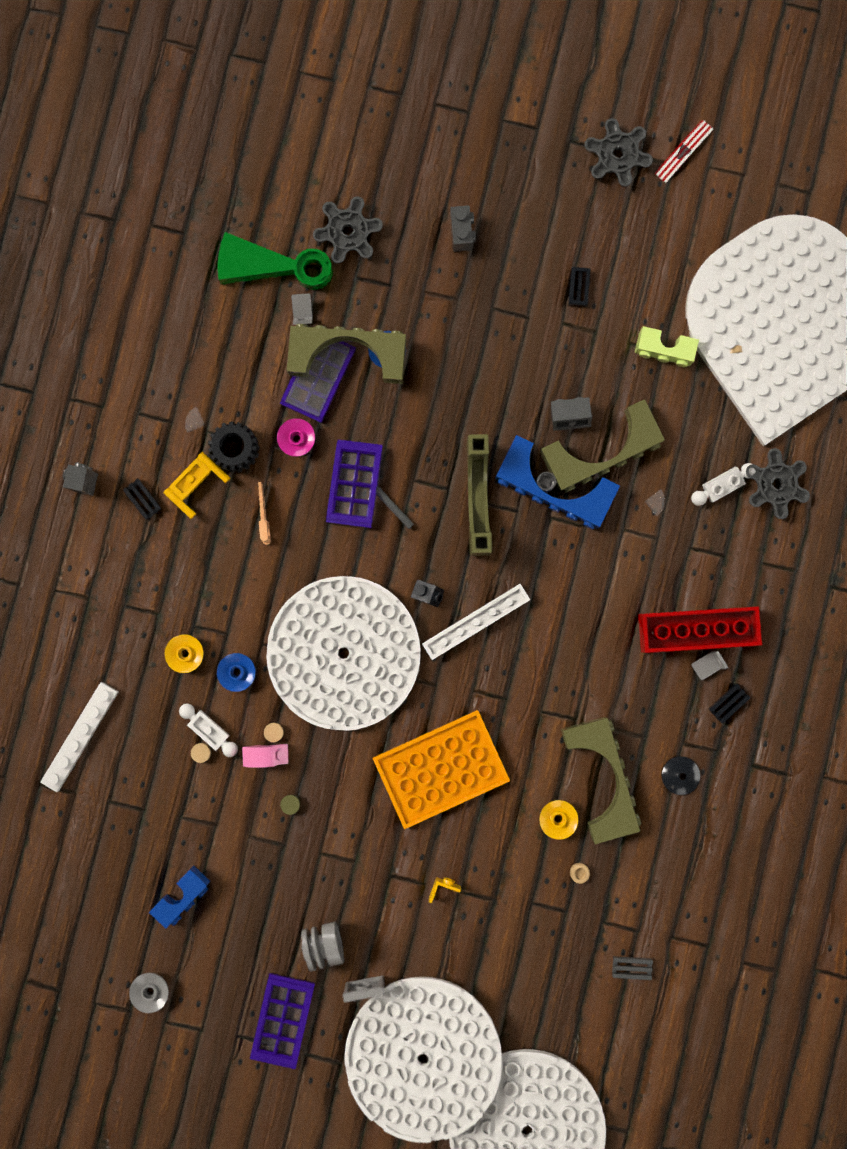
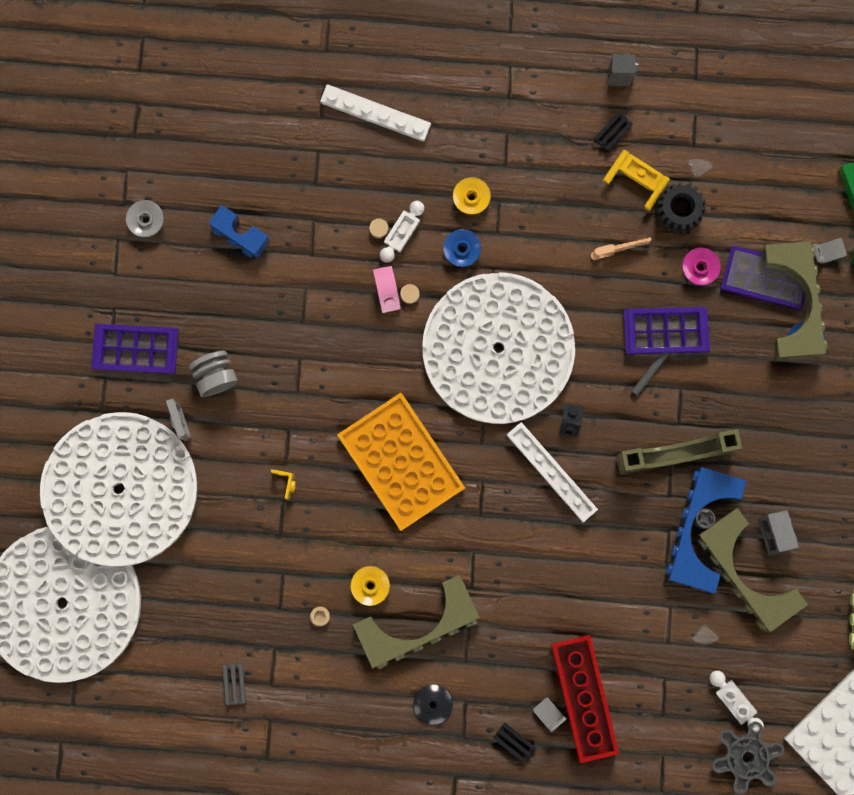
camera: 85 degrees right, 5 degrees down
olive tile [280,794,300,815] -> none

